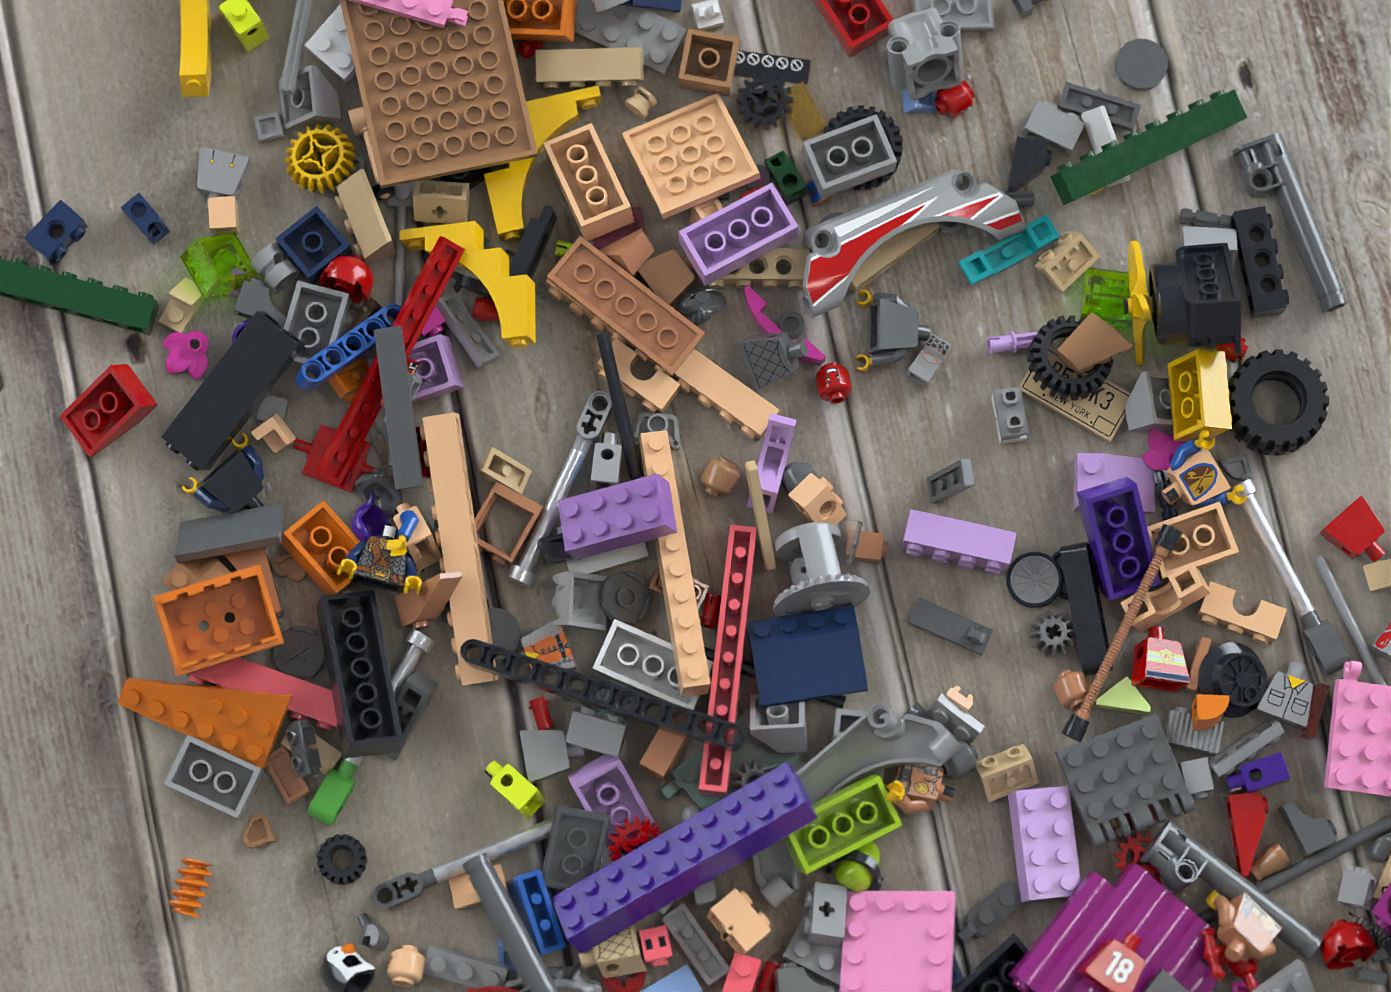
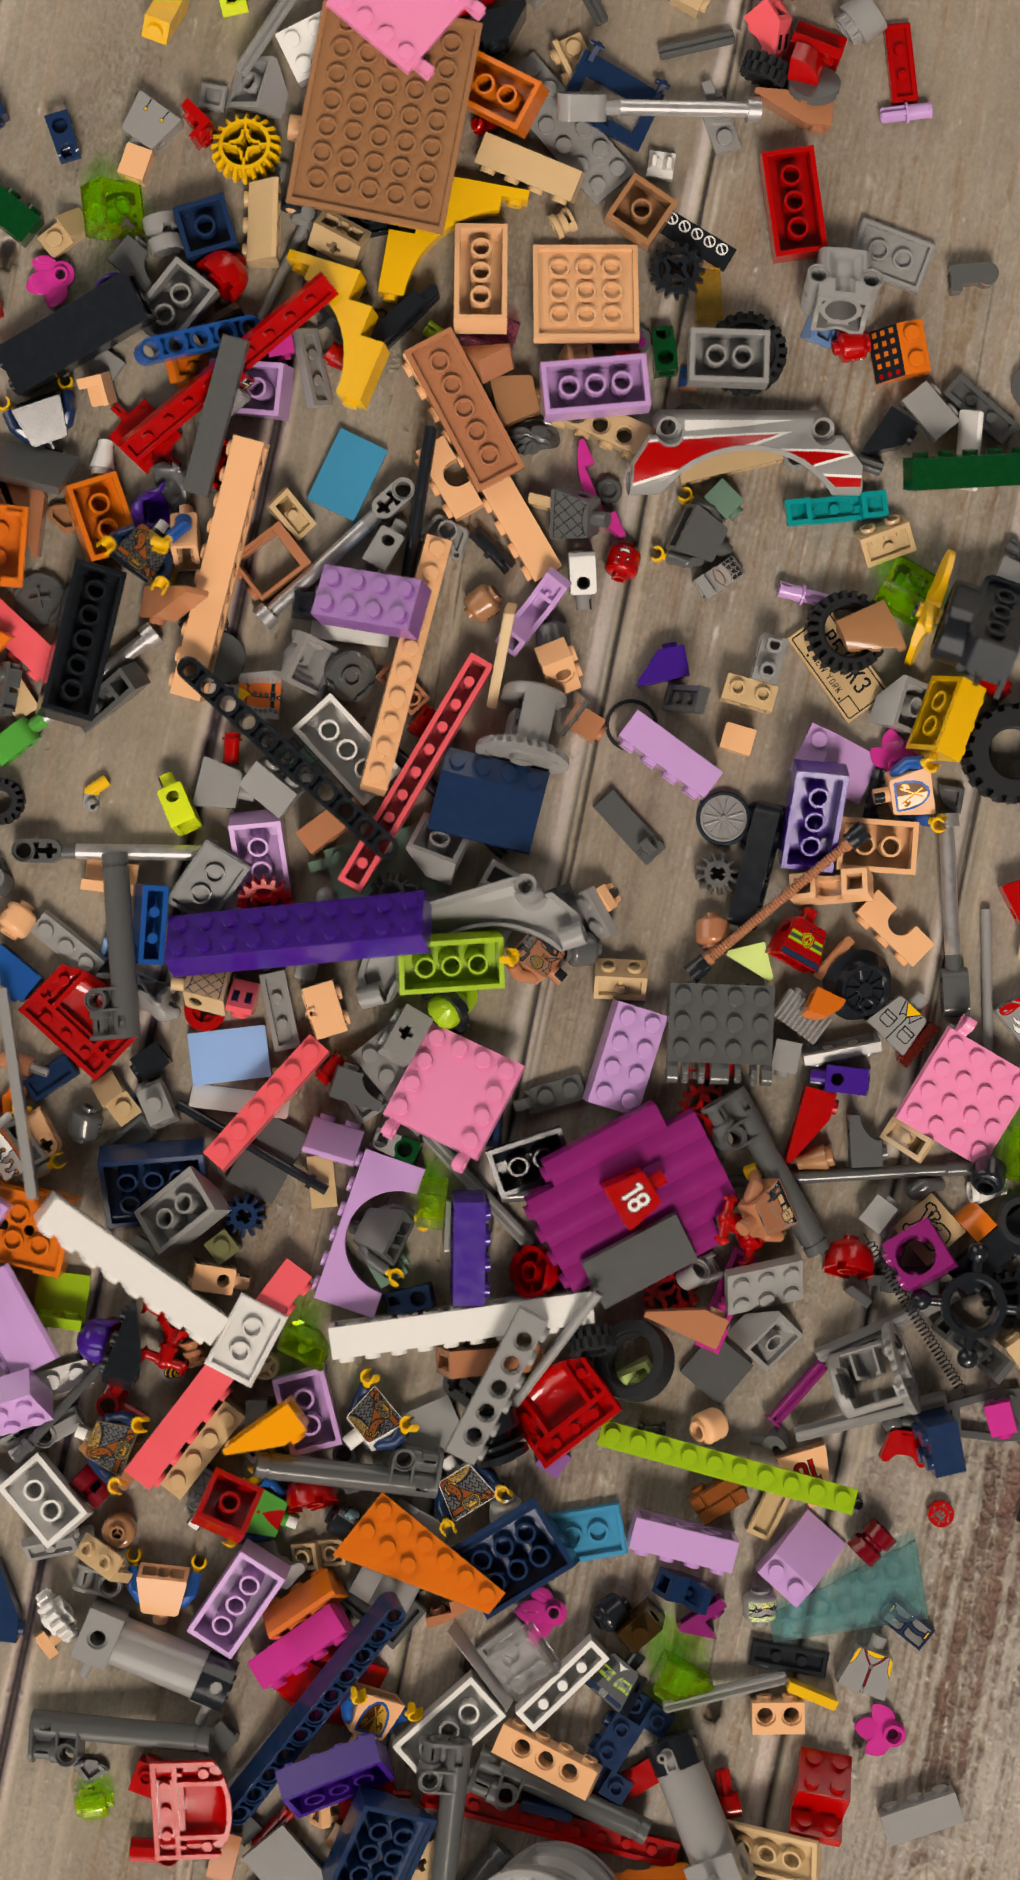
camera: 25 degrees right, 10 degrees up
none -> arm [82,774,111,812]
none -> white cone [89,439,115,477]
none -> red bracket [180,98,217,151]
none -> dark azure tile [307,428,388,522]
none -> black pin [468,525,516,575]
none -> tan tile [527,492,551,511]
none -> torso [567,550,597,610]
none -> black piece [605,699,658,752]
none -> dark purple slope [636,641,690,688]
none -> sand green brick [703,478,745,522]
none -> light nougat panel [718,722,757,757]
none -> tan bracket [719,673,778,715]
none -> slope [868,319,931,385]
none -> tan slope [879,1116,935,1164]

